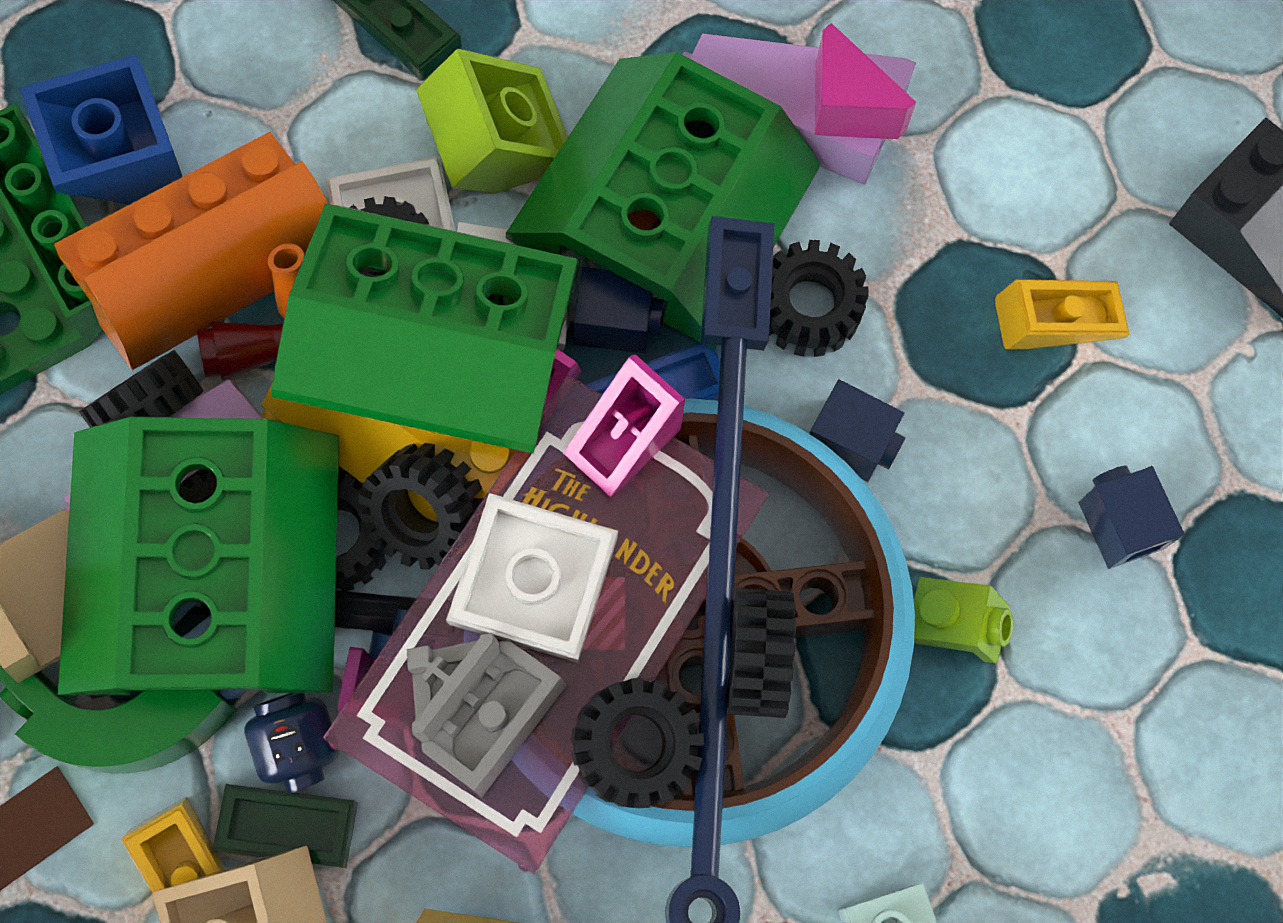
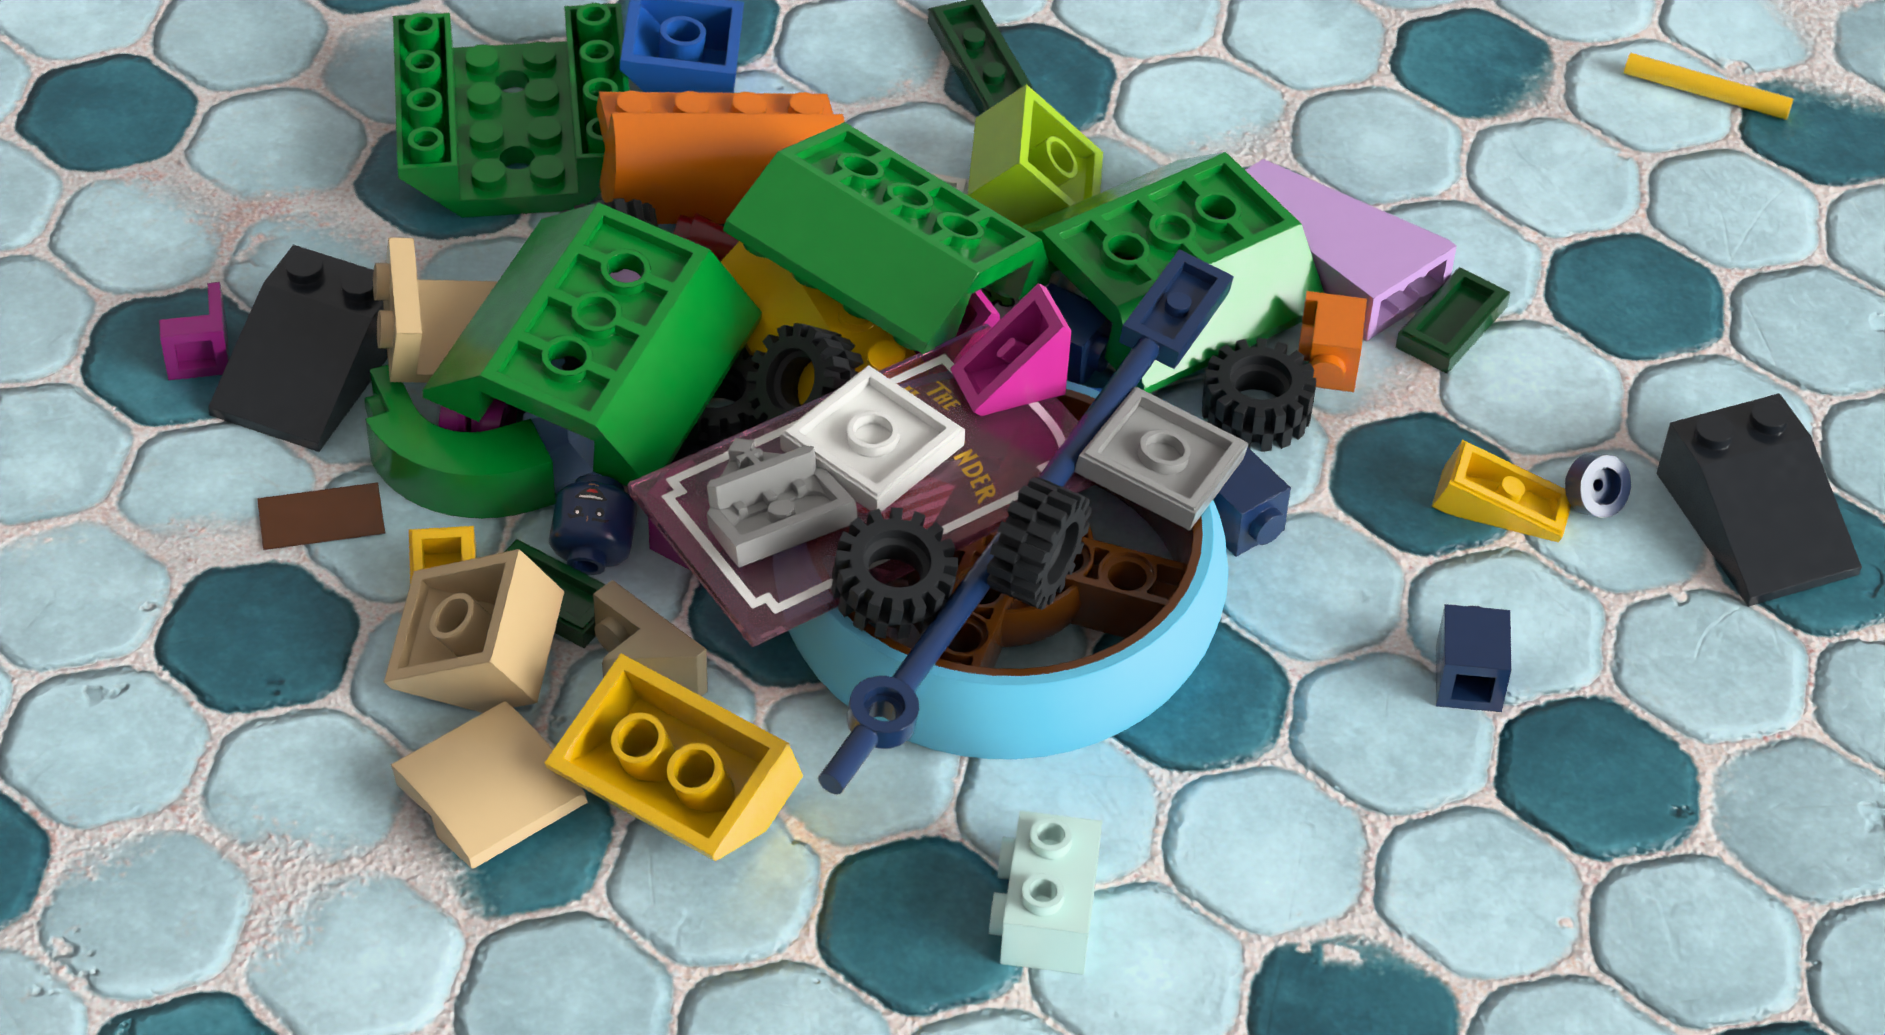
camera: 25 degrees right, 25 degrees down
dark pink slope [815,23,916,139] -> none
lime bracket [914,577,1013,664] -> none
none -> dark tan slope [593,580,708,696]
none -> light grey tile [1074,387,1249,531]
none -> orange brick [1298,291,1367,392]
none -> dark green tile [1395,267,1511,374]
none -> dark blue tile [1565,453,1631,518]

